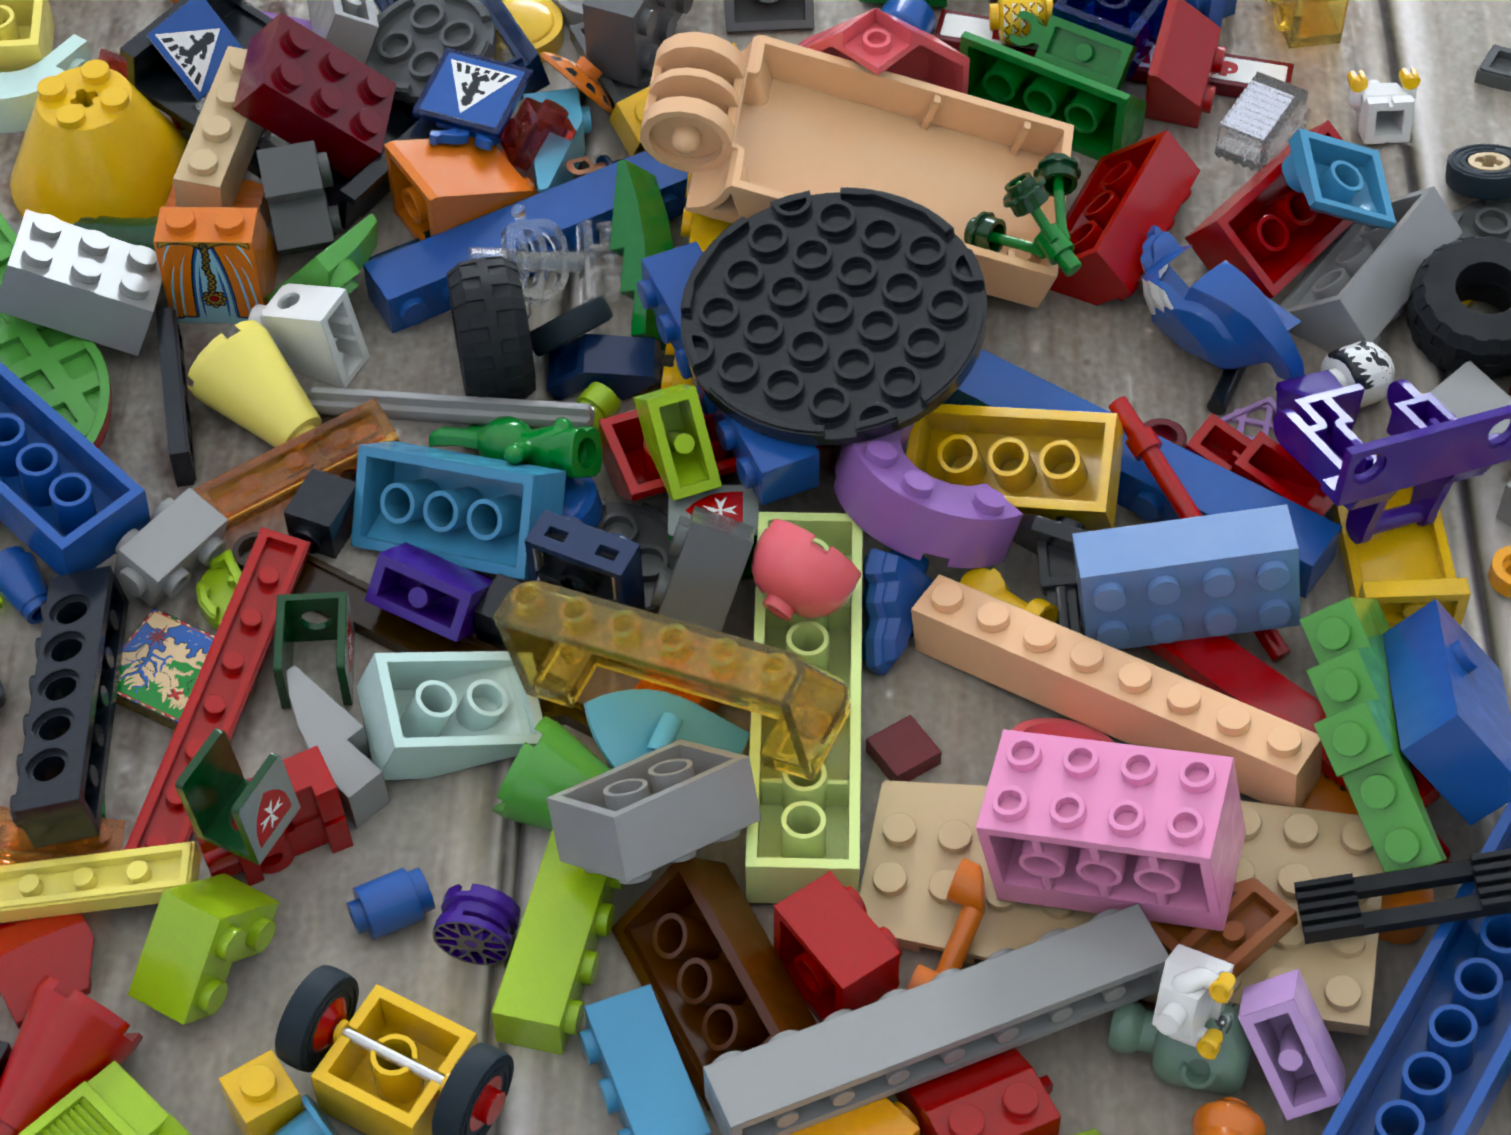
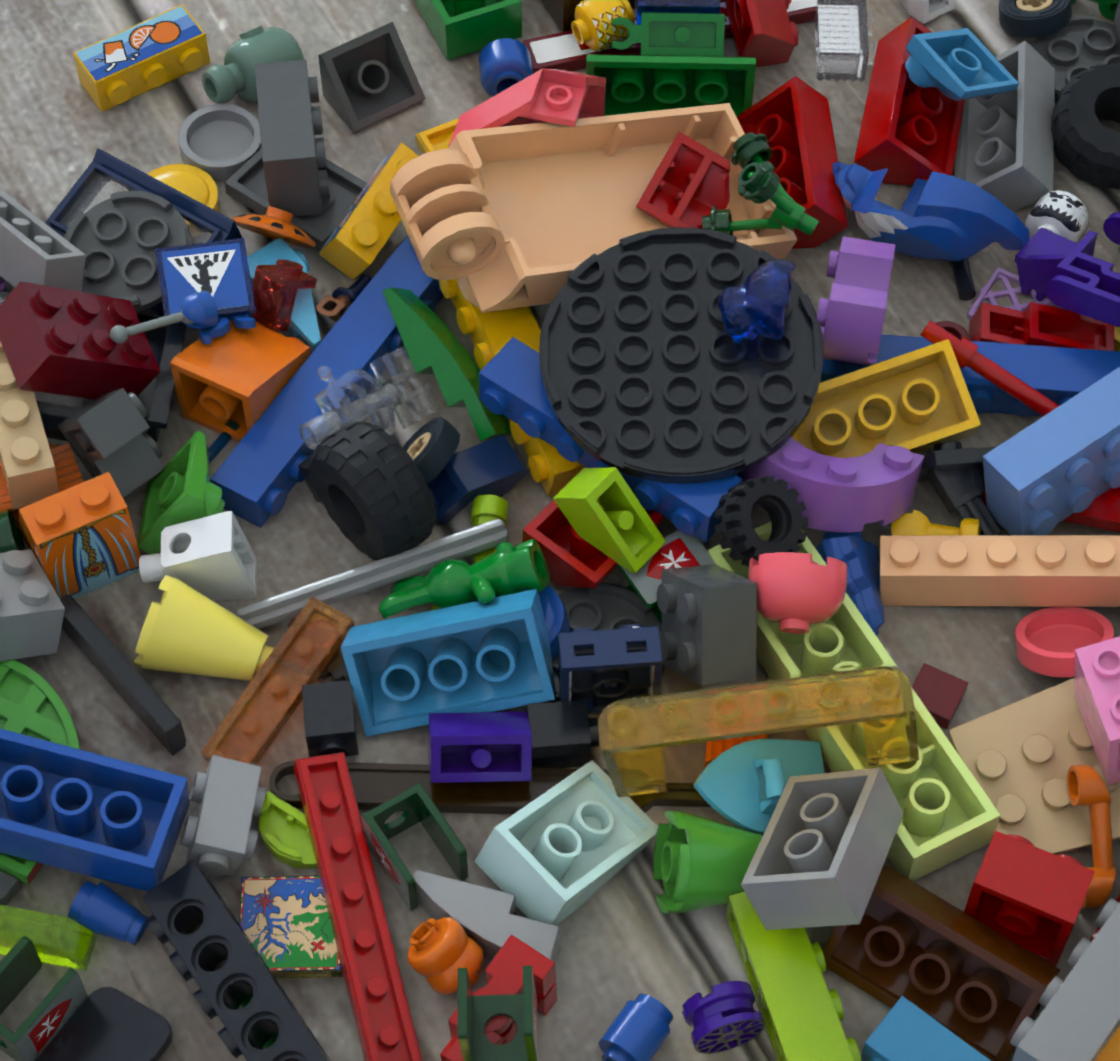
camera: 30 degrees left, 5 degrees up
none -> hinge [110,291,218,344]
none -> orange piece [407,917,484,995]
none -> red slope [636,132,730,229]
none -> black tyre [714,476,808,567]
none -> clear blue hair [718,259,796,343]
none -> medium lavender brick [817,236,896,366]

